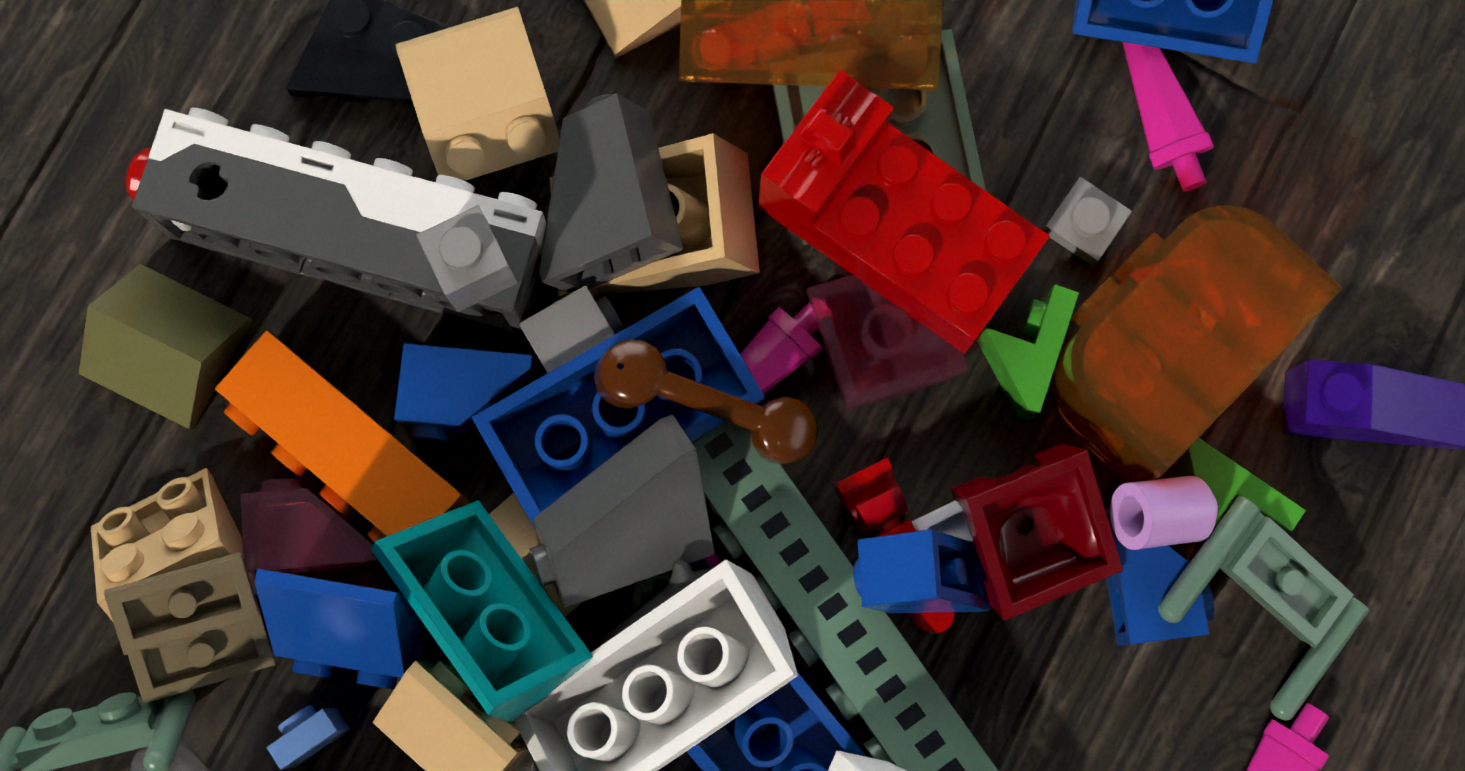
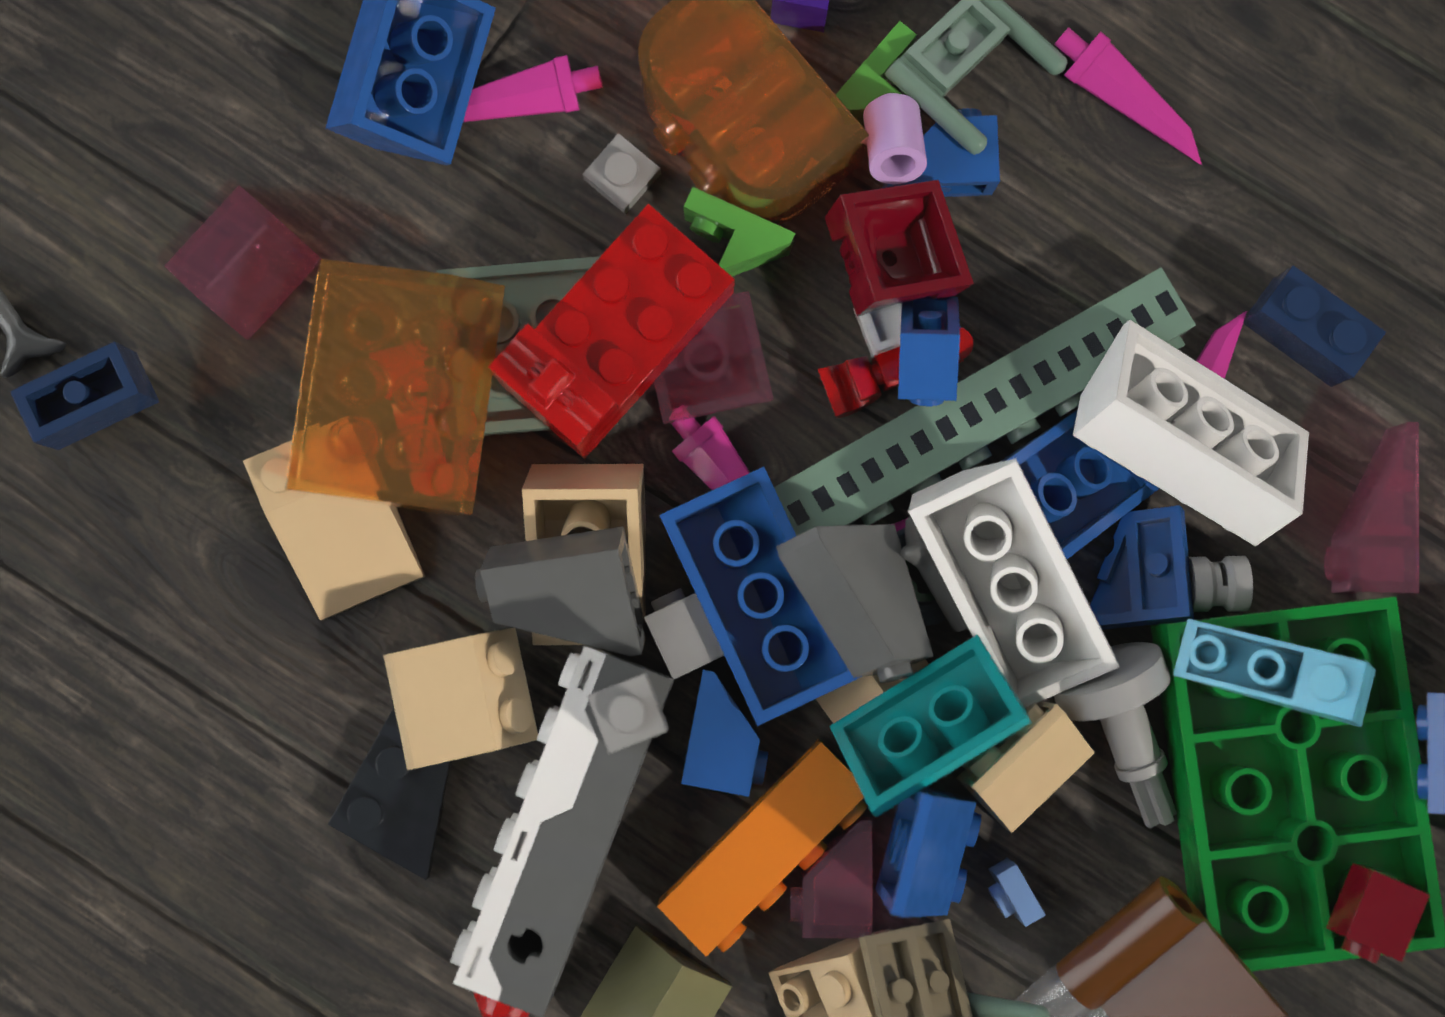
camera: 85 degrees left, 5 degrees up
reddish brown piece [594,339,818,465] -> none

